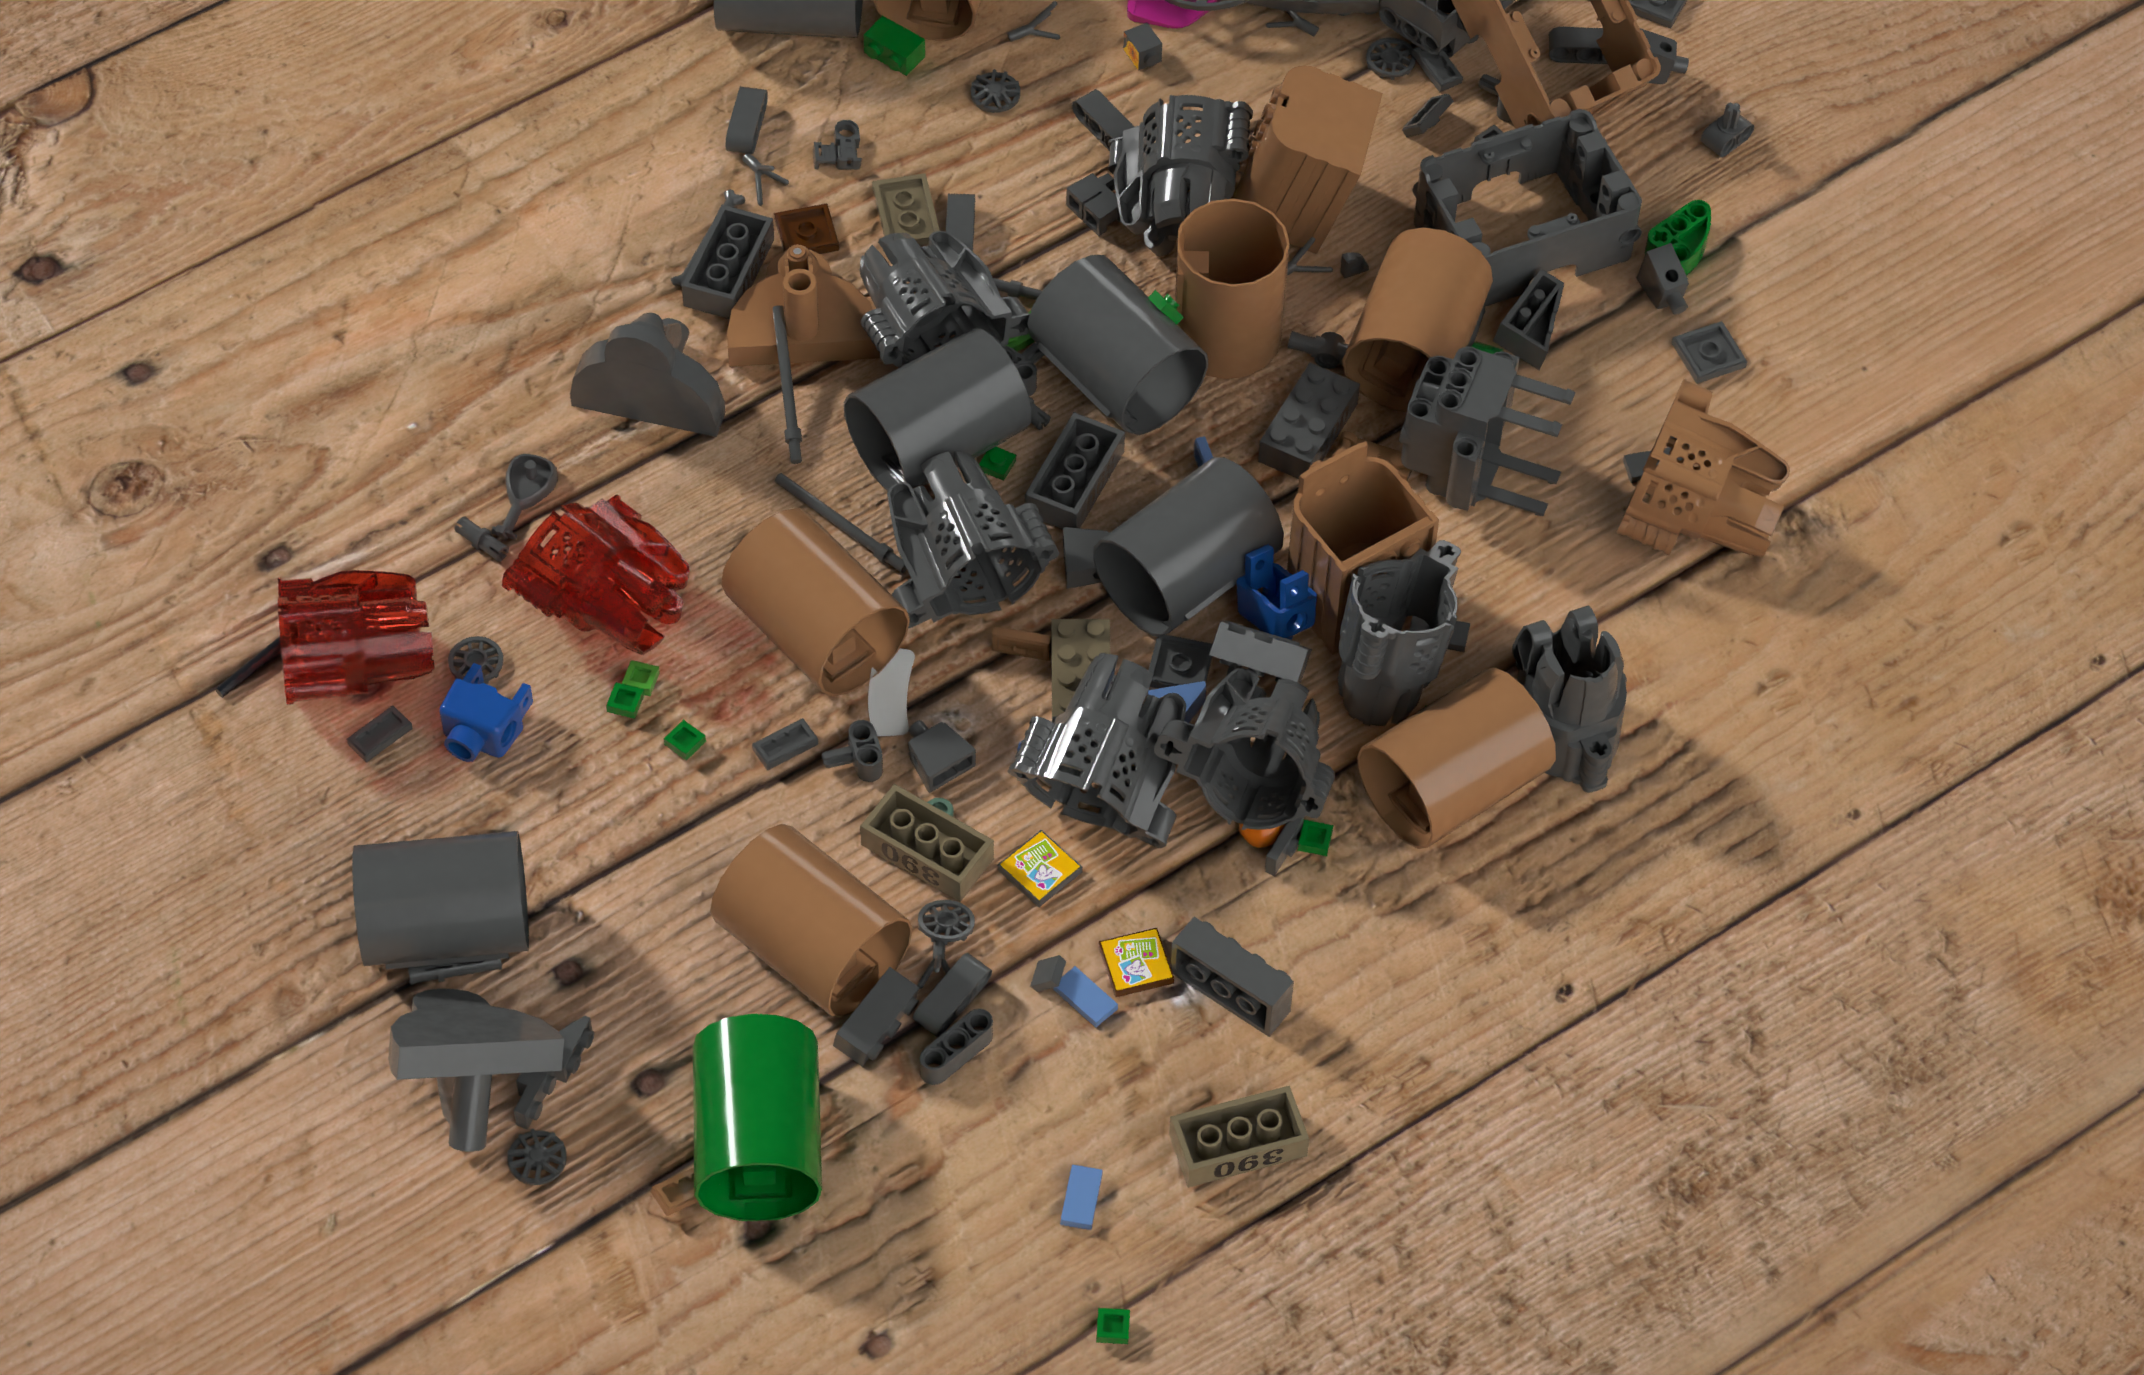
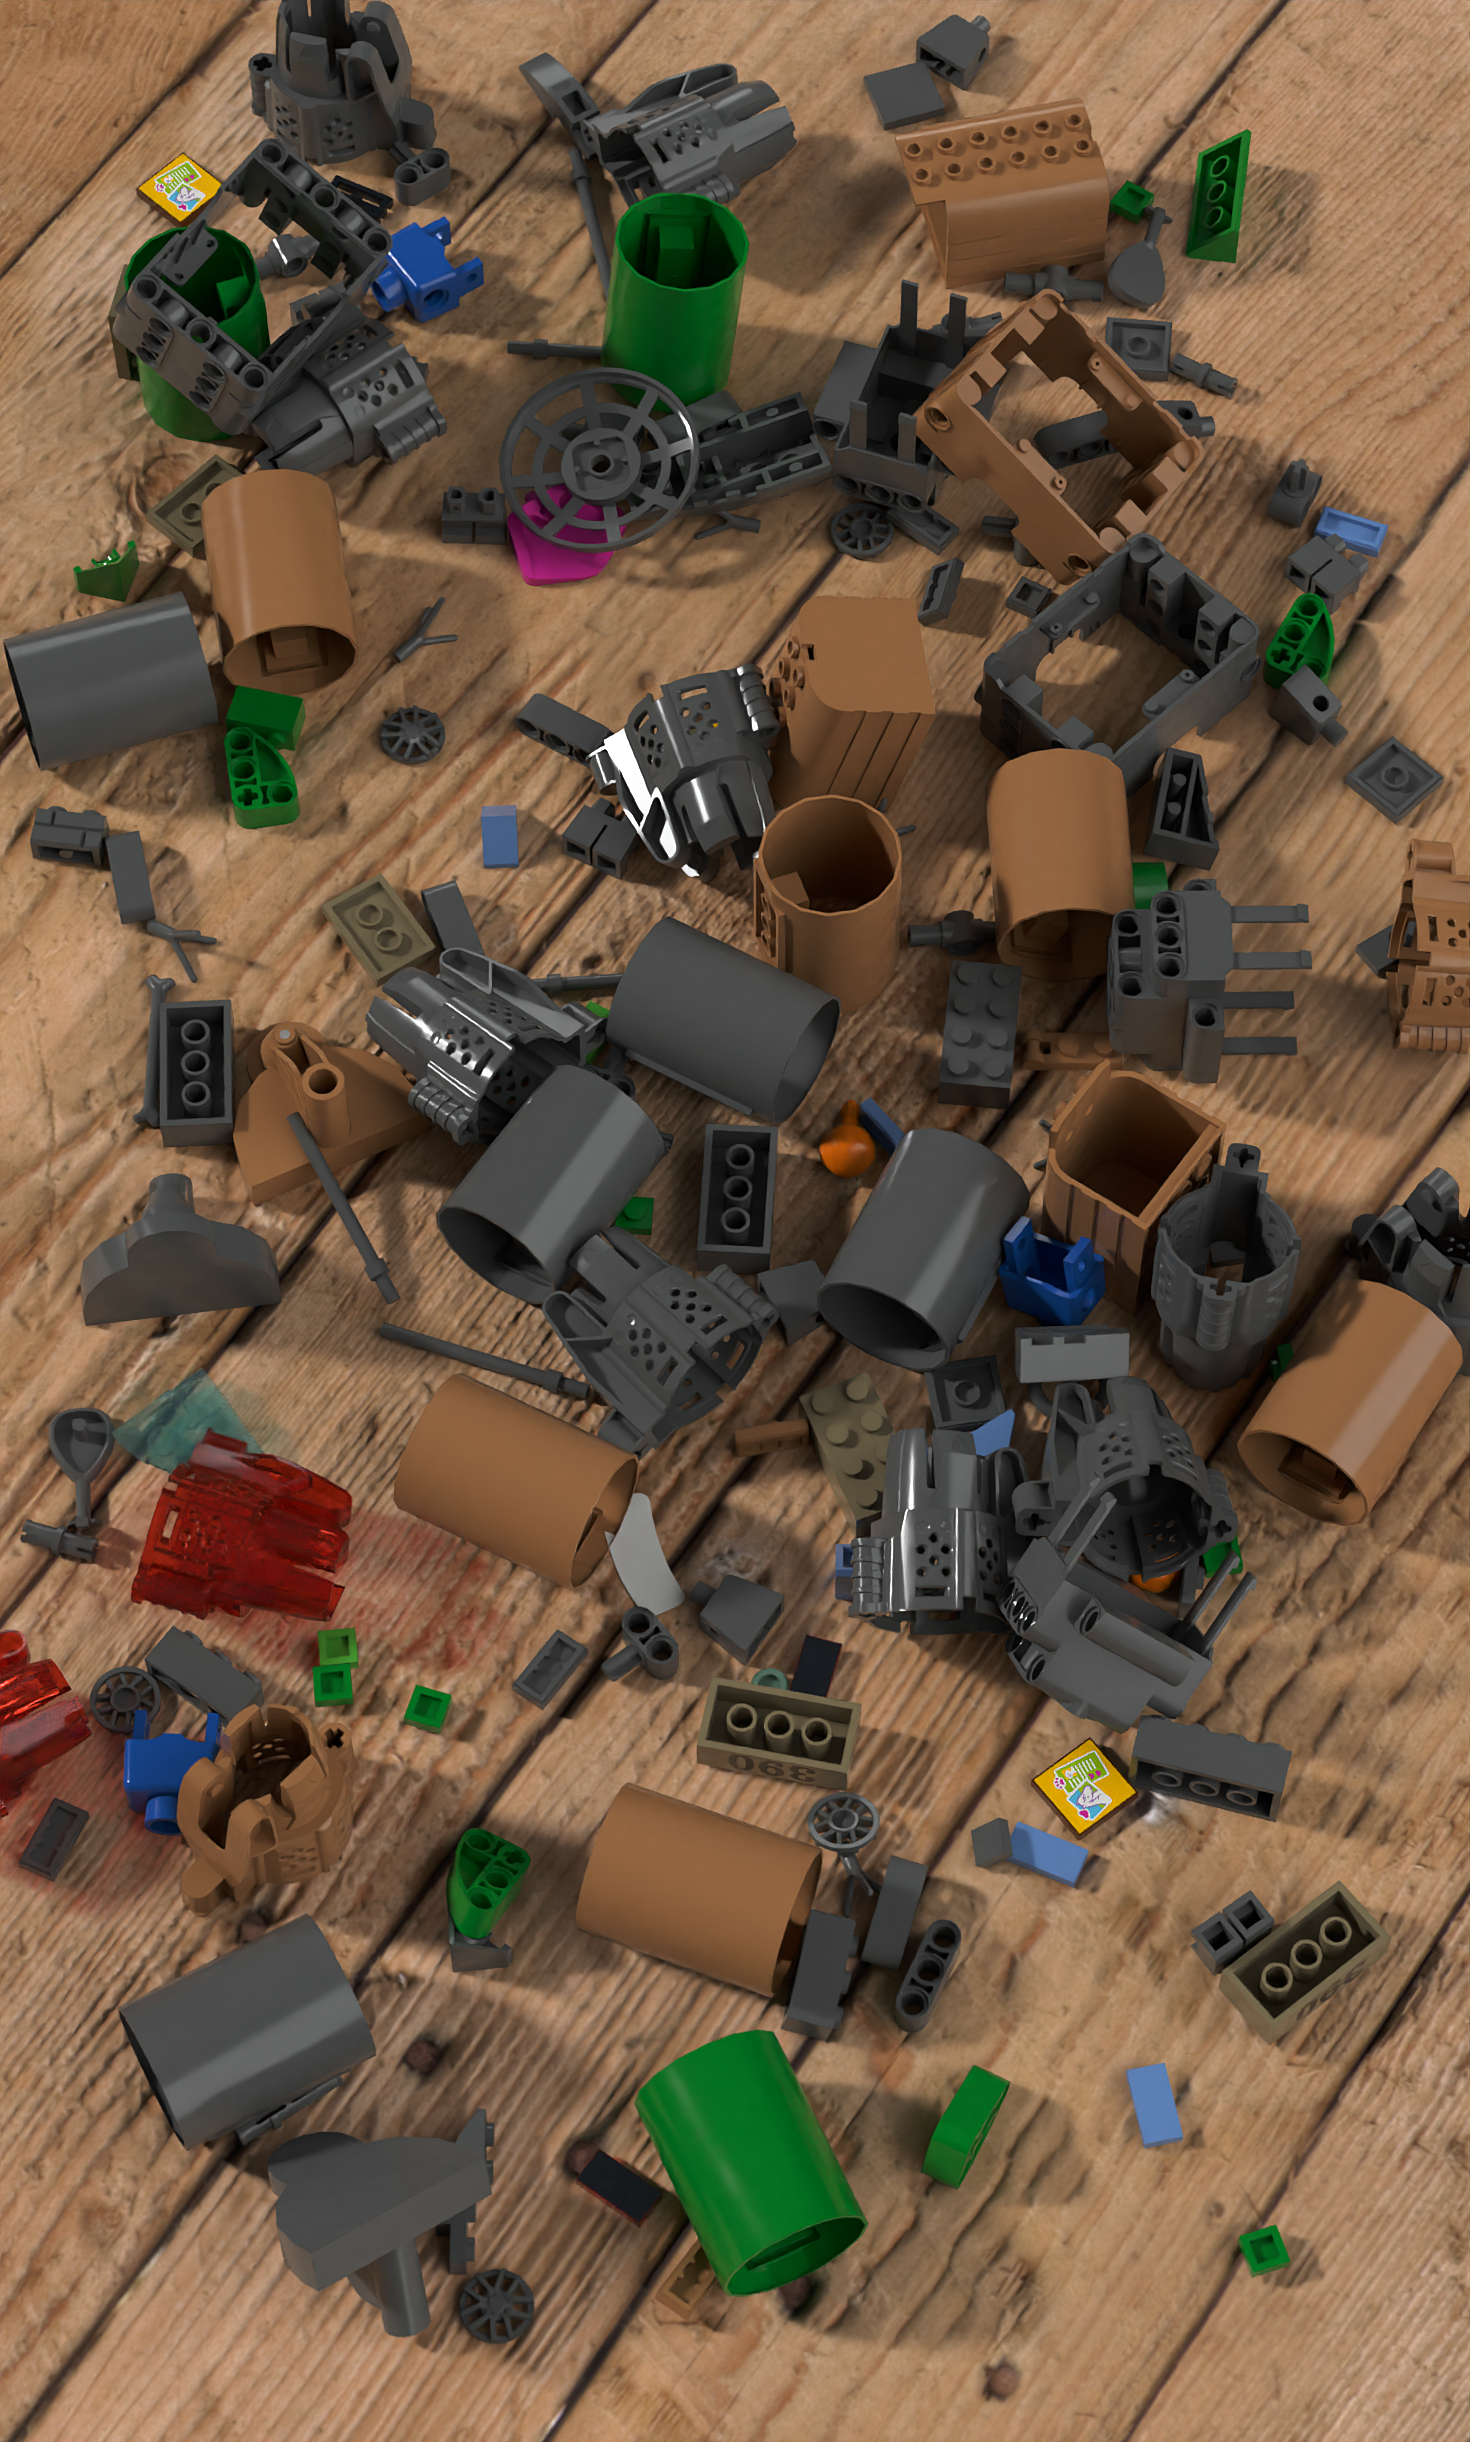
camera: 20 degrees left, 5 degrees up
reddish brown tile [774,203,839,254] -> none
dark grey piece [813,120,862,170] -> none
tile [998,830,1083,907] -> none
dark grey brick [1123,23,1162,71] -> none
green plate [1148,290,1184,324] -> none
dark grey tile [1340,252,1369,279] -> none
none -> dark grey brick [30,806,109,866]
none -> clear light blue brick [111,1368,266,1478]
none -> dark grey brick [145,1626,265,1728]
none -> medium nougat piece [177,1704,360,1917]
none -> green beam [224,727,300,829]
none -> green beam [445,1828,531,1939]
none -> dark grey slope [447,1907,513,1972]
none -> medium blue slope [481,805,519,869]
none -> black tile [576,2149,663,2228]
none -> black tile [789,1635,842,1698]
none -> orange hair [819,1100,875,1178]
none -> green beam [921,2065,1010,2190]
none -> dark grey piece [996,1470,1257,1734]
none -> dark grey pin [1169,353,1238,399]
none -> dark grey hips [1190,1890,1274,1976]
none -> dark grey hips [1285,534,1369,615]
none -> medium blue tile [1313,506,1388,558]

